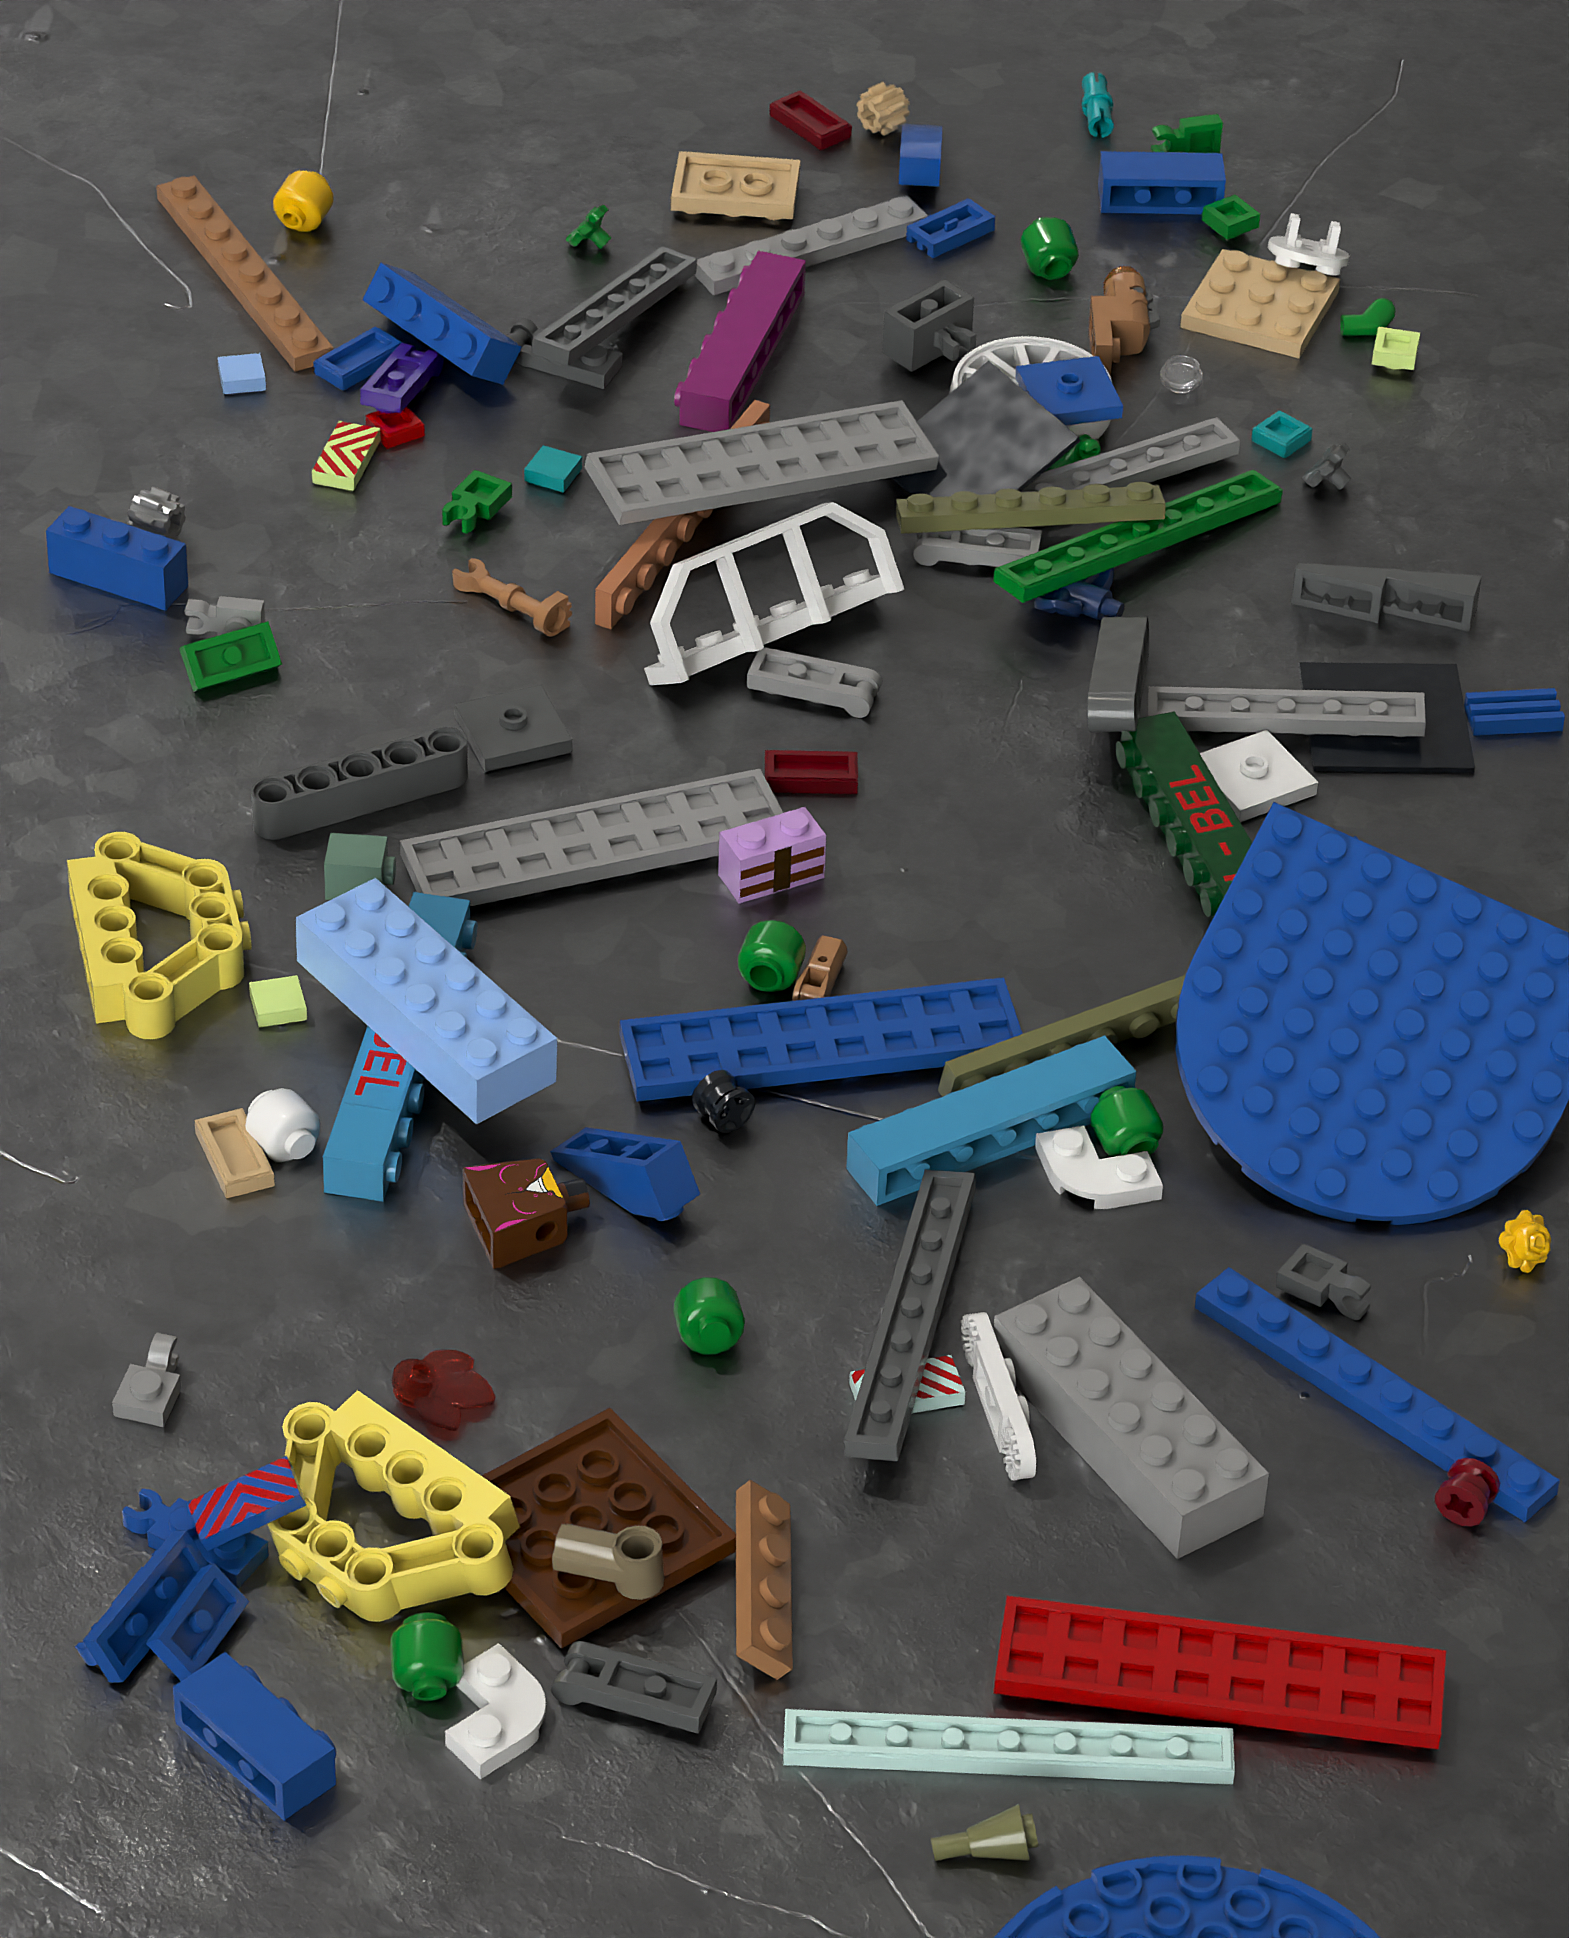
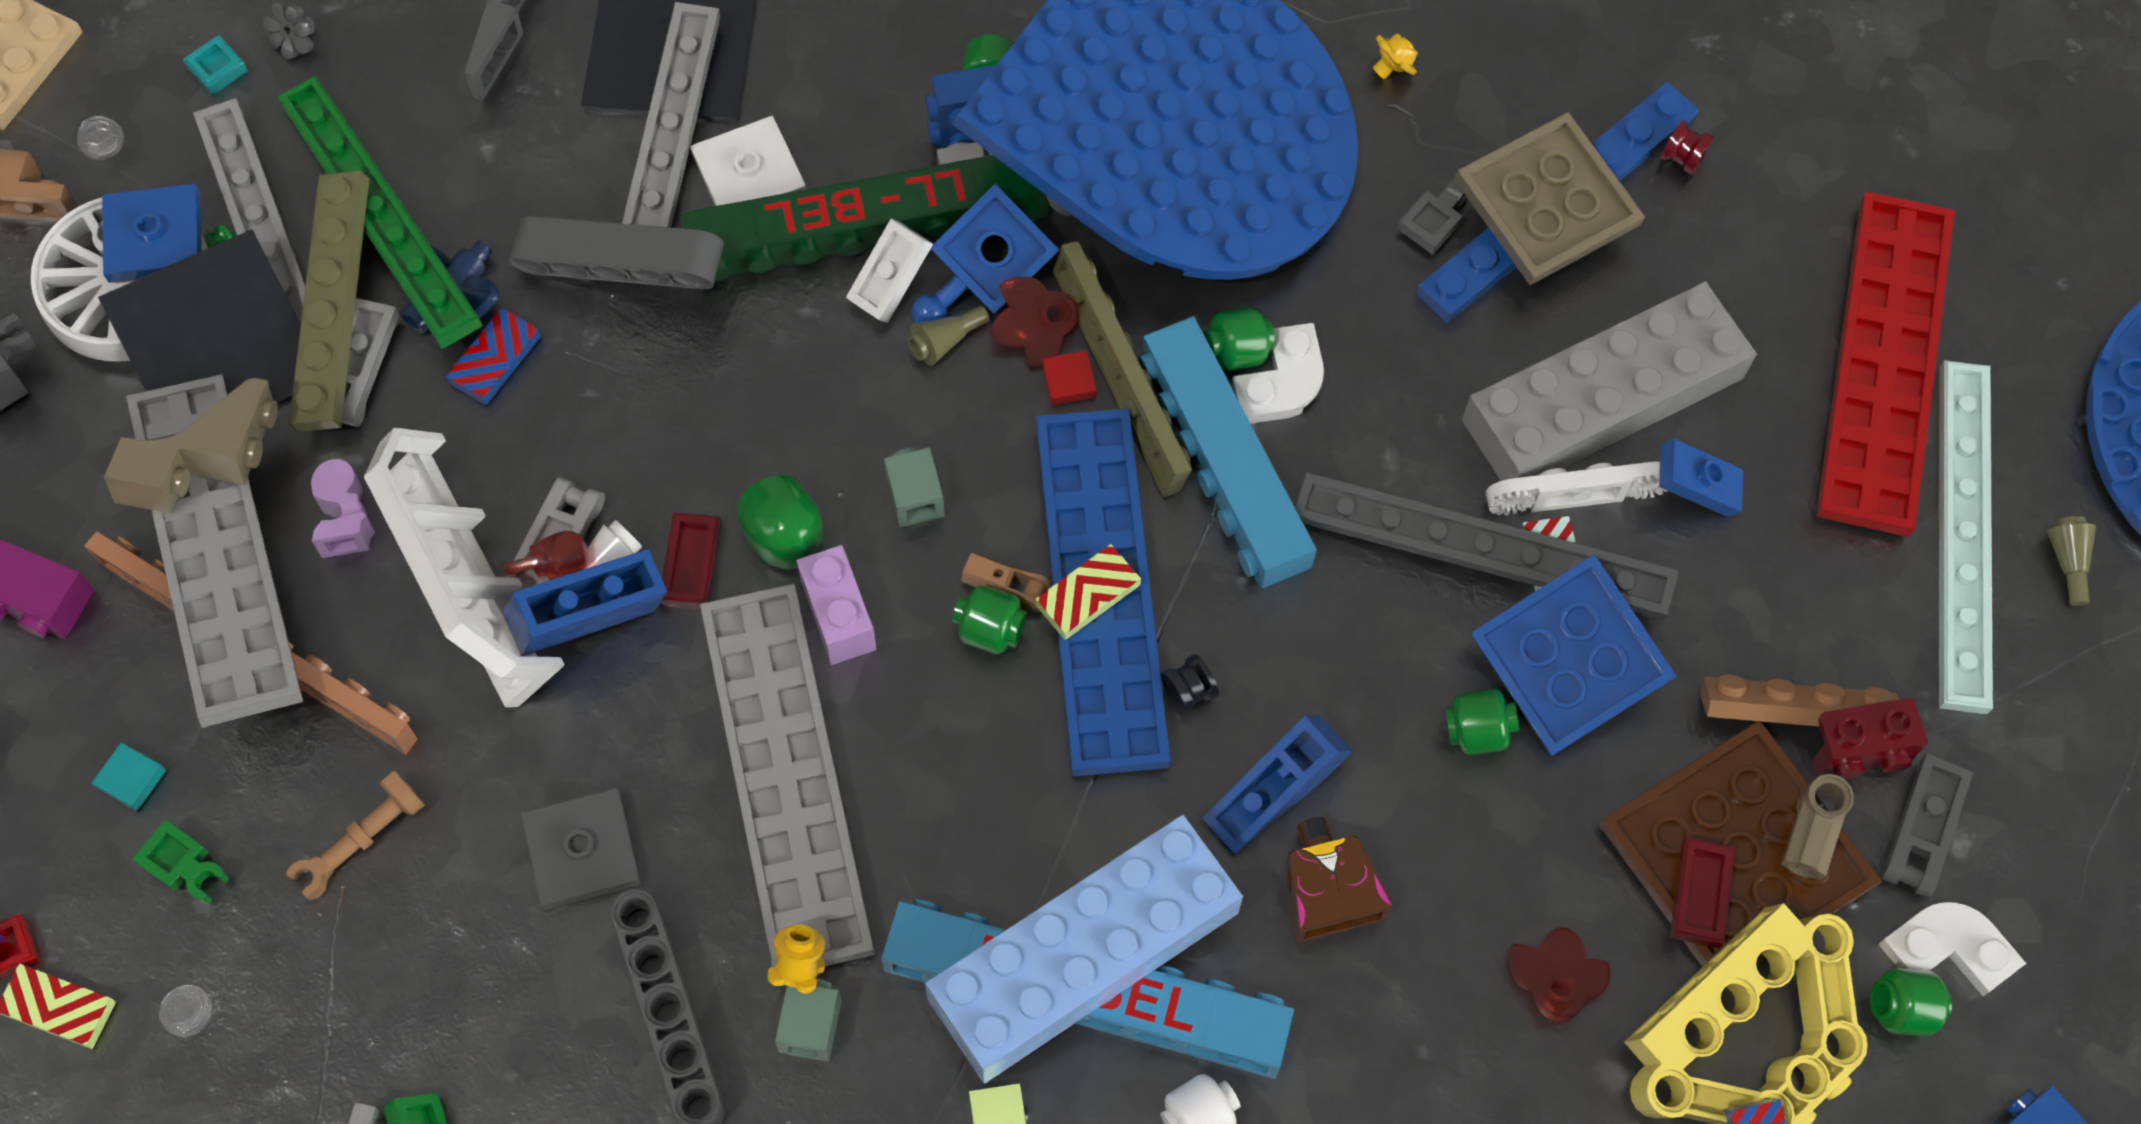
camera: 85 degrees left, 25 degrees up
none -> dark tan arch [104,378,278,514]
none -> clear plate [159,985,213,1037]
none -> lavender leg [311,459,375,558]
none -> tile [446,307,541,406]
none -> clear red piece [503,530,589,580]
none -> blue brick [503,549,667,656]
none -> white cone [571,520,642,573]
none -> green piece [737,475,822,570]
none -> yellow brick [767,924,825,993]
none -> white plate [846,219,933,323]
none -> sand green brick [884,447,945,527]
none -> olive cone [907,306,989,366]
none -> blue plate [911,183,1059,323]
none -> clear red plate [990,277,1078,367]
none -> tile [1035,544,1141,640]
none -> red tile [1042,350,1097,406]
none -> dark tan plate [1454,112,1645,285]
none -> blue plate [1471,554,1677,757]
none -> blue plate [1659,439,1743,517]
none -> dark red tile [1670,838,1735,948]
none -> dark red bracket [1812,698,1928,780]

